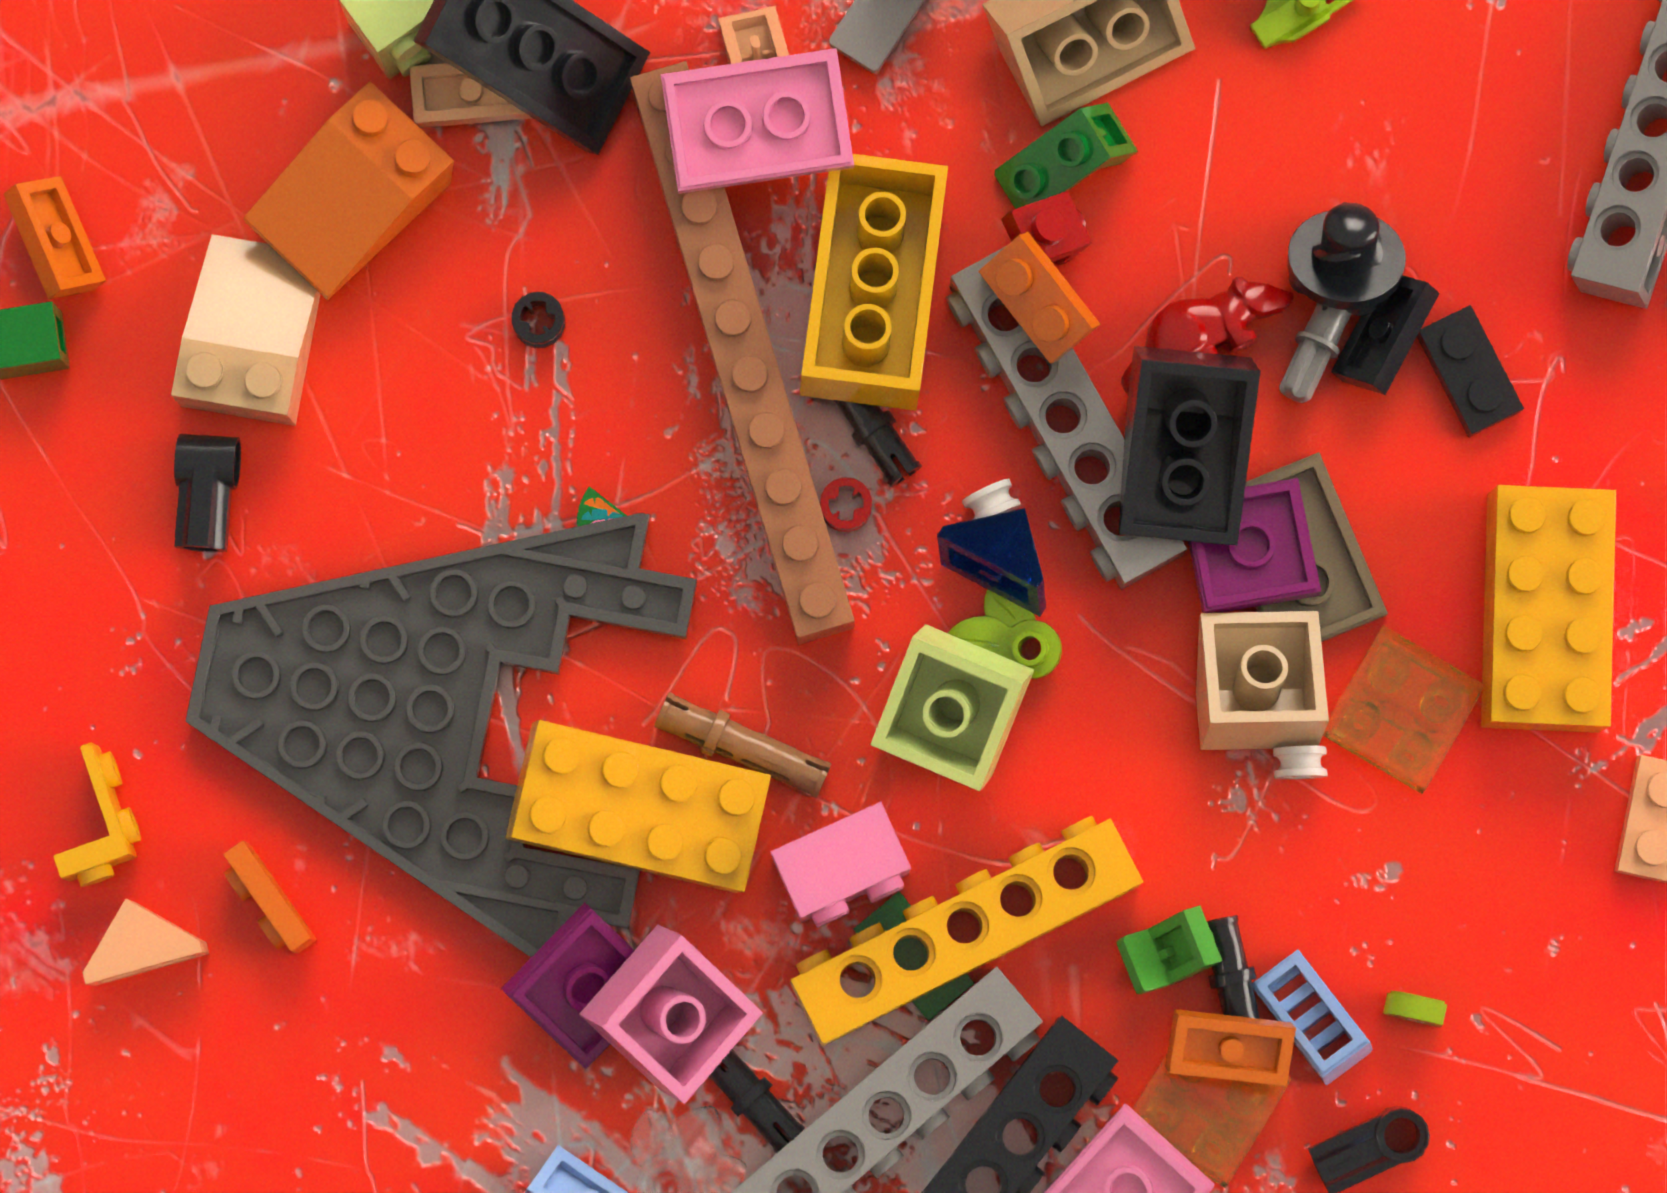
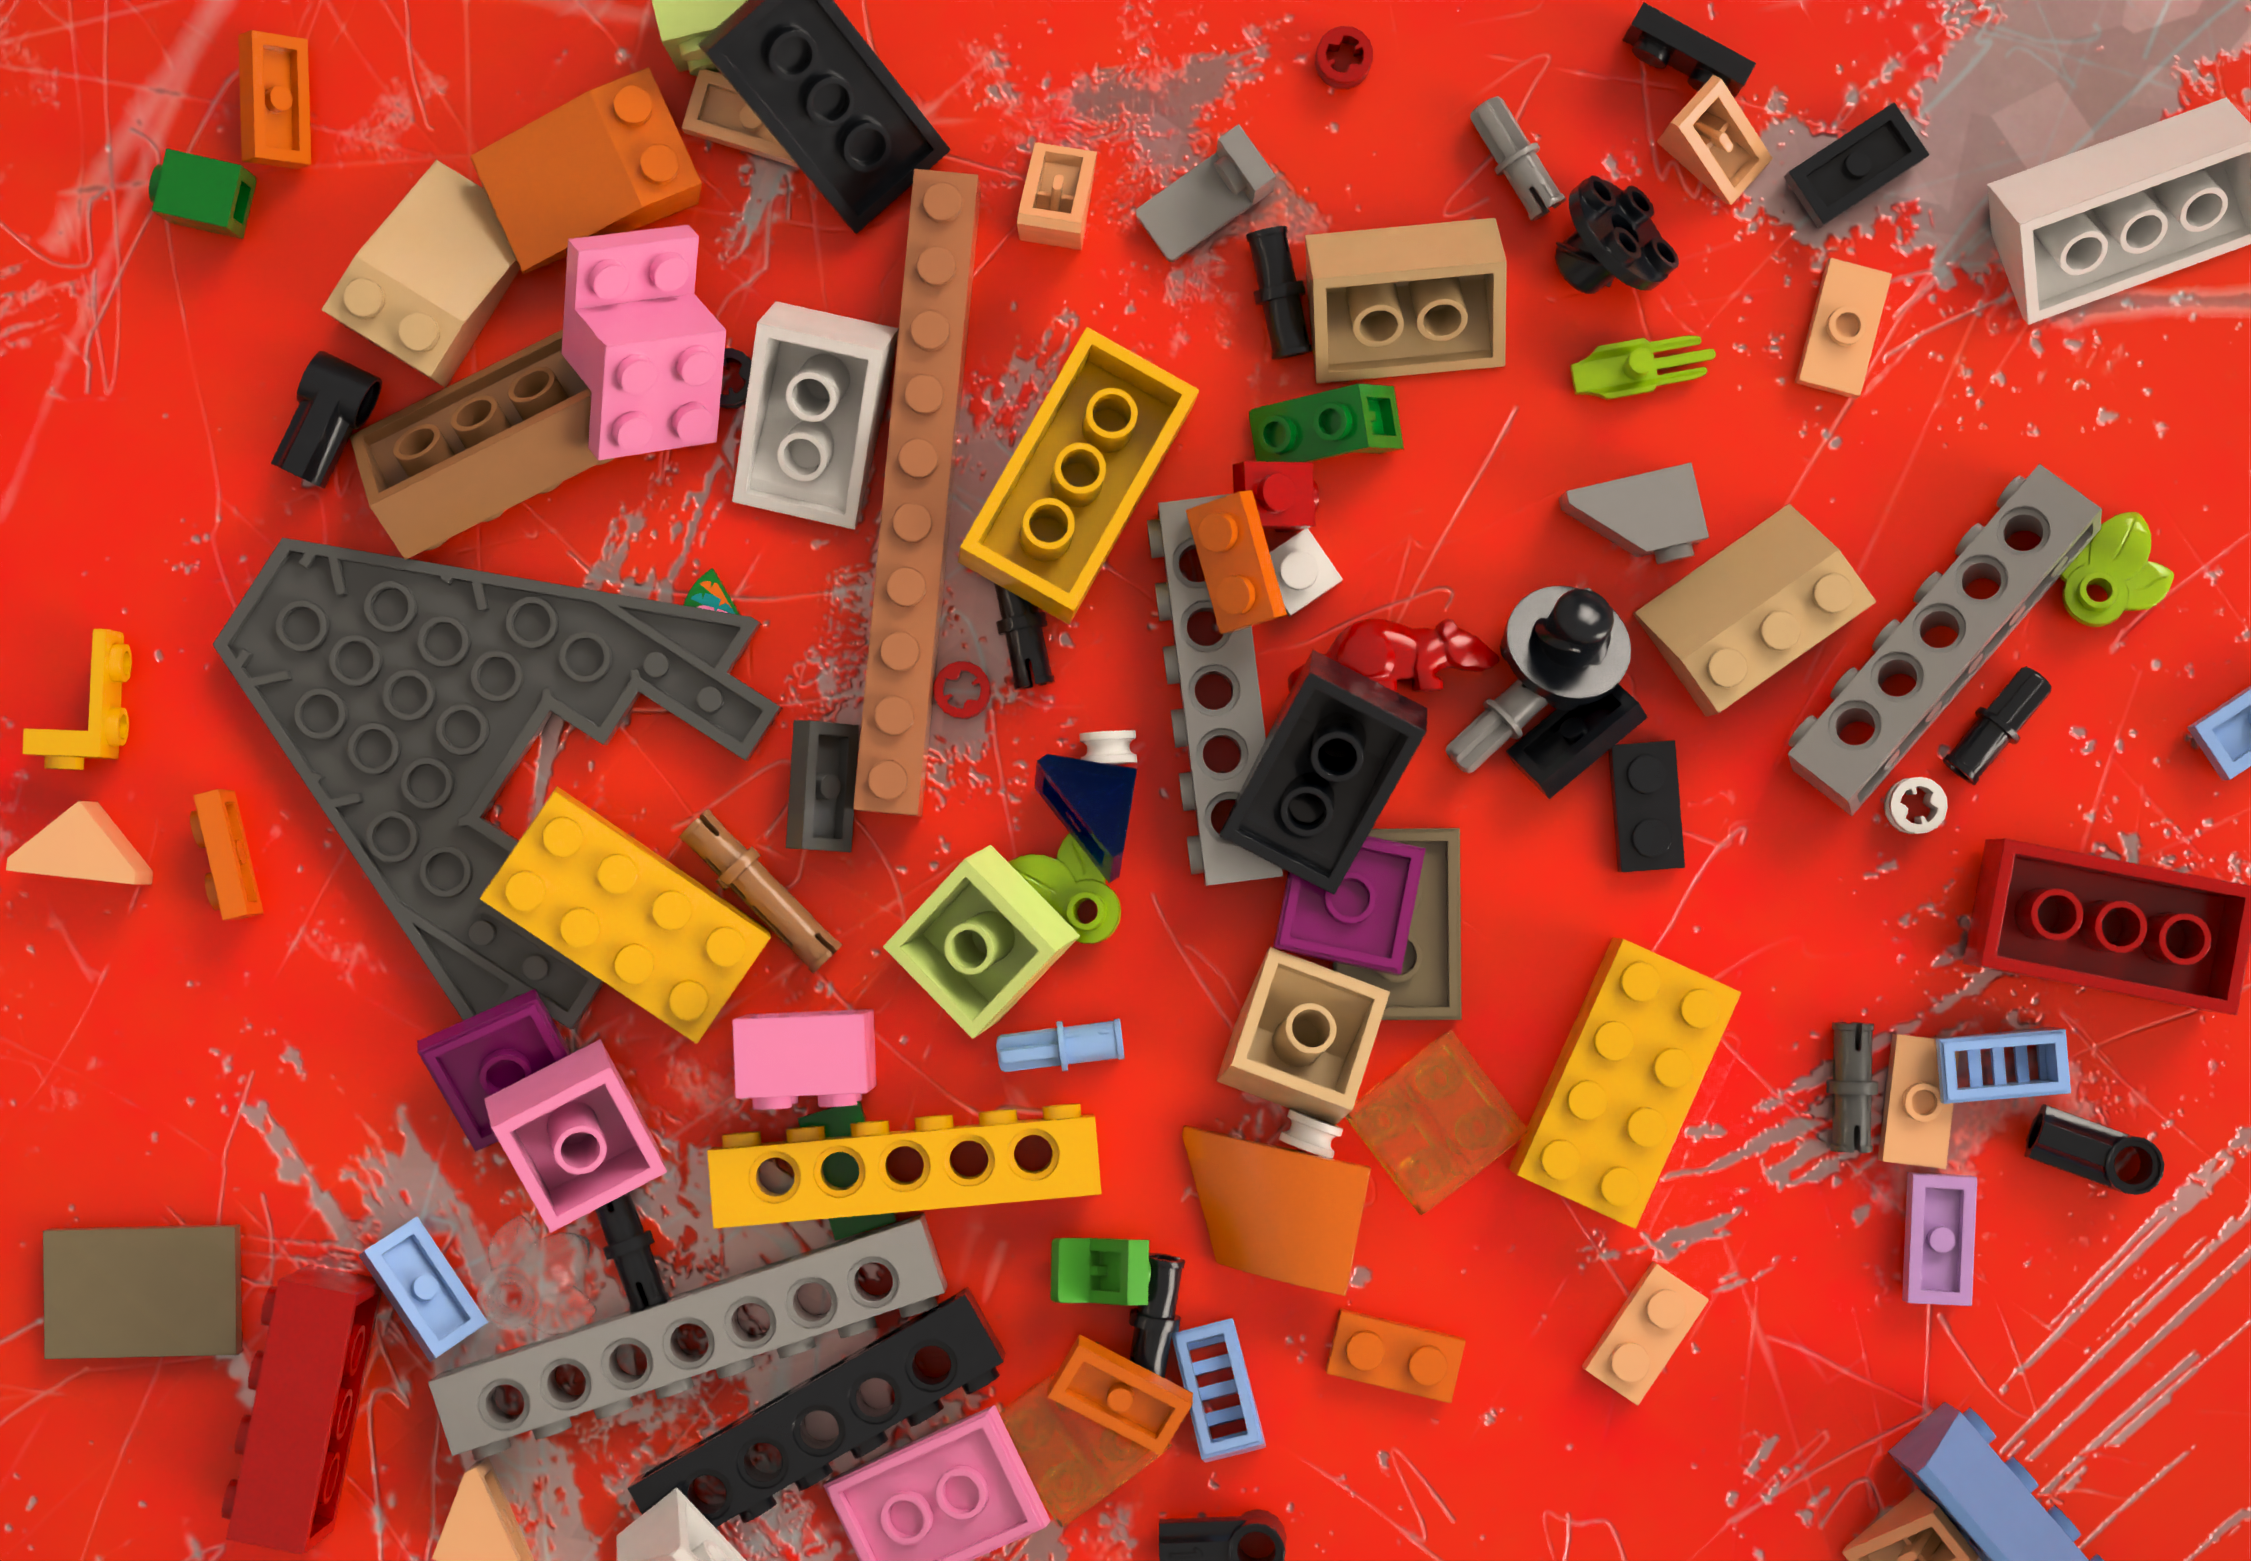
camera: 25 degrees right, 5 degrees up
bright pink tile [660,48,854,194] -> none
lime tile [1383,990,1447,1028] -> none
none -> medium nougat slope [350,329,614,560]
none -> bright pink bracket [562,225,726,460]
none -> white slope [732,301,899,530]
none -> dark grey plate [786,720,859,852]
none -> light blue axle [996,1018,1125,1072]
none -> orange slope [1182,1125,1371,1296]
none -> black pin [1246,226,1313,360]
none -> white plate [1270,528,1343,617]
none -> orange plate [1325,1308,1466,1404]
none -> light grey slope [1559,462,1709,565]
none -> tan slope [1633,503,1877,717]

